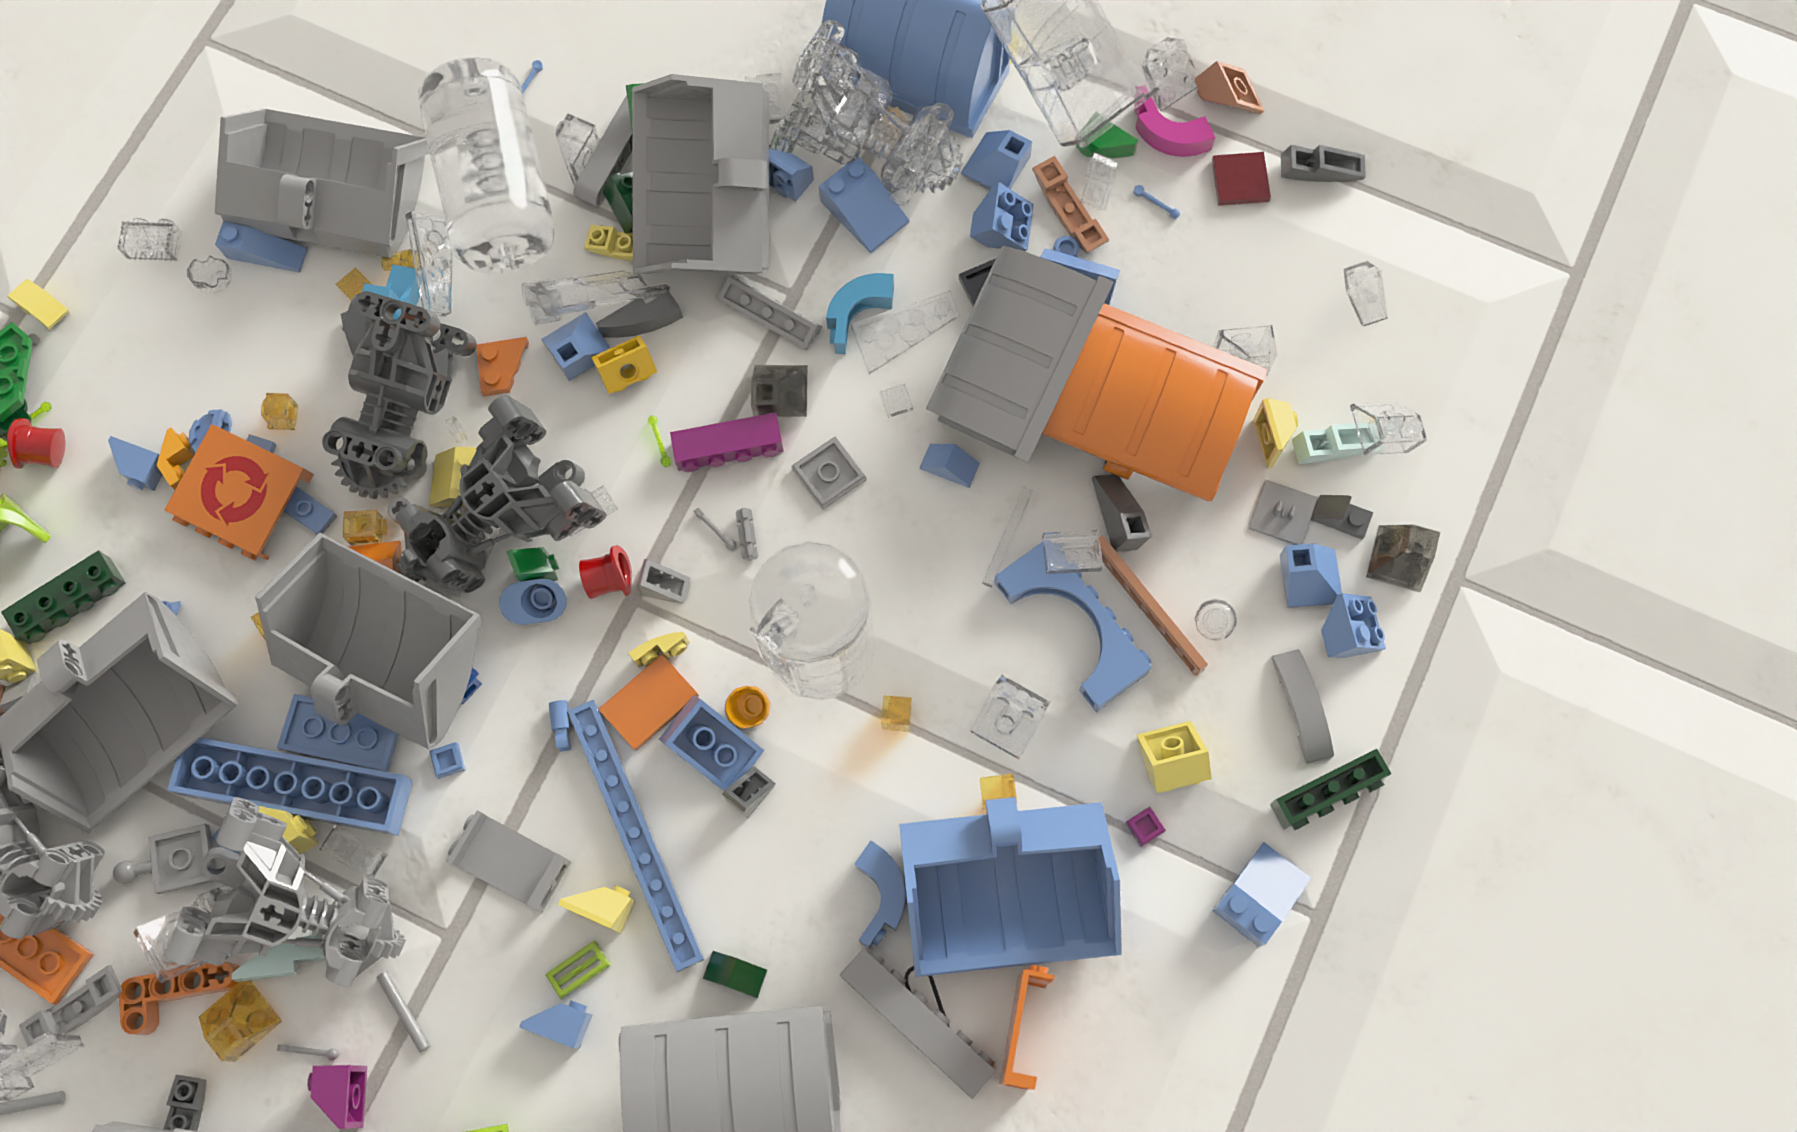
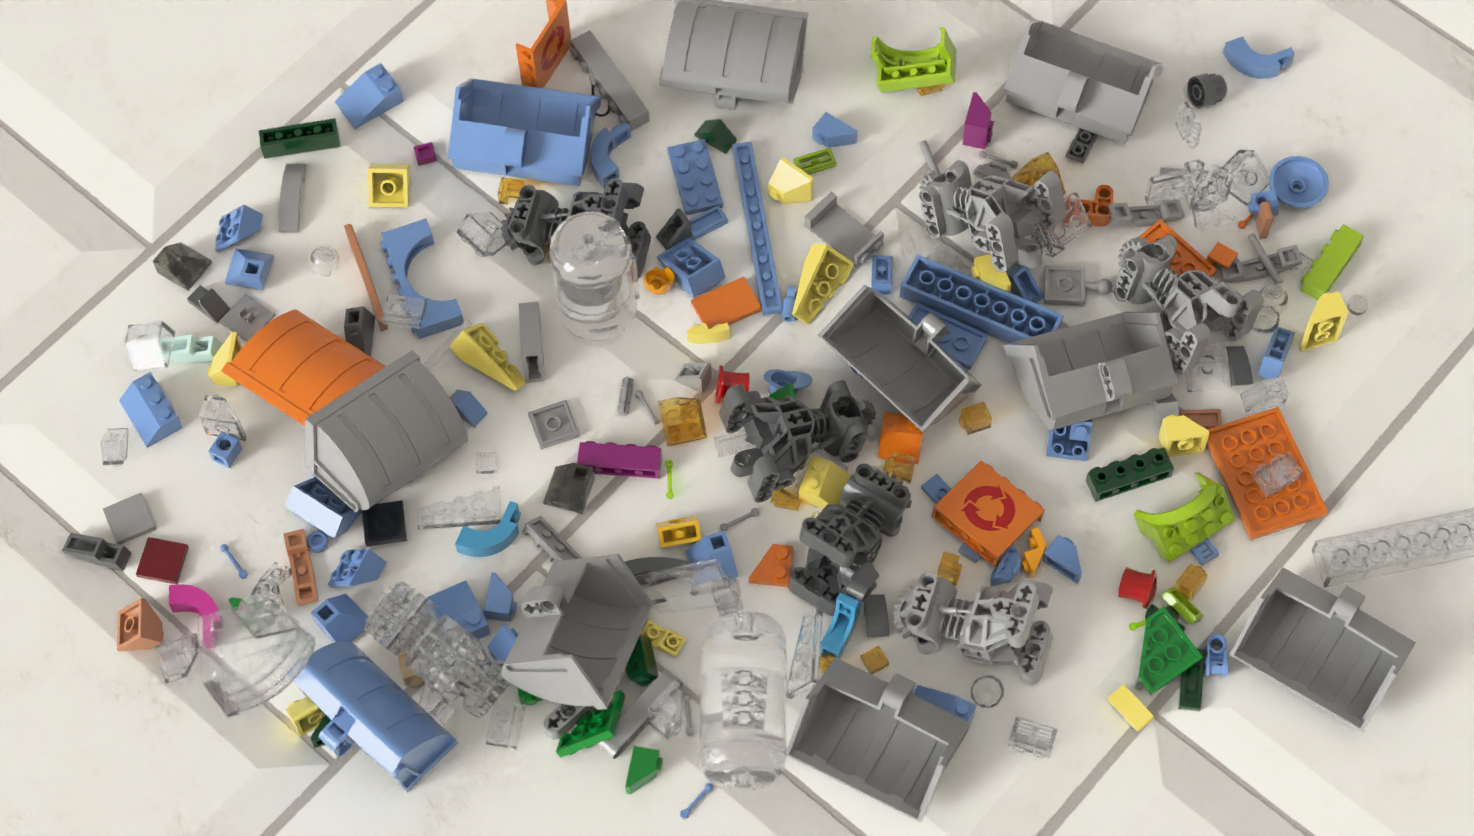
camera: 165 degrees left, 10 degrees down
none -> light grey tile [103,493,156,545]
none -> medium blue slope [119,372,183,448]
none -> medium blue brick [208,432,242,468]
none -> light yellow wedge [449,322,527,391]
none -> medium blue slope [484,572,517,622]
none -> dark grey connector [500,178,651,280]
none -> light grey slope [519,301,546,382]
none -> green slope [625,746,663,794]
none -> clear yellow slope [658,397,707,446]
none -> medium blue plate [667,139,723,216]
none -> light grey hinge [682,693,694,736]
none -> medium blue tile [689,205,728,240]
none -> light grey hinge [720,508,759,531]
none -> light yellow wedge [792,244,854,324]
none -> medium blue slope [871,256,892,294]
none -> light grey connector [893,572,1053,685]
none -> light grey tile [973,161,1011,180]

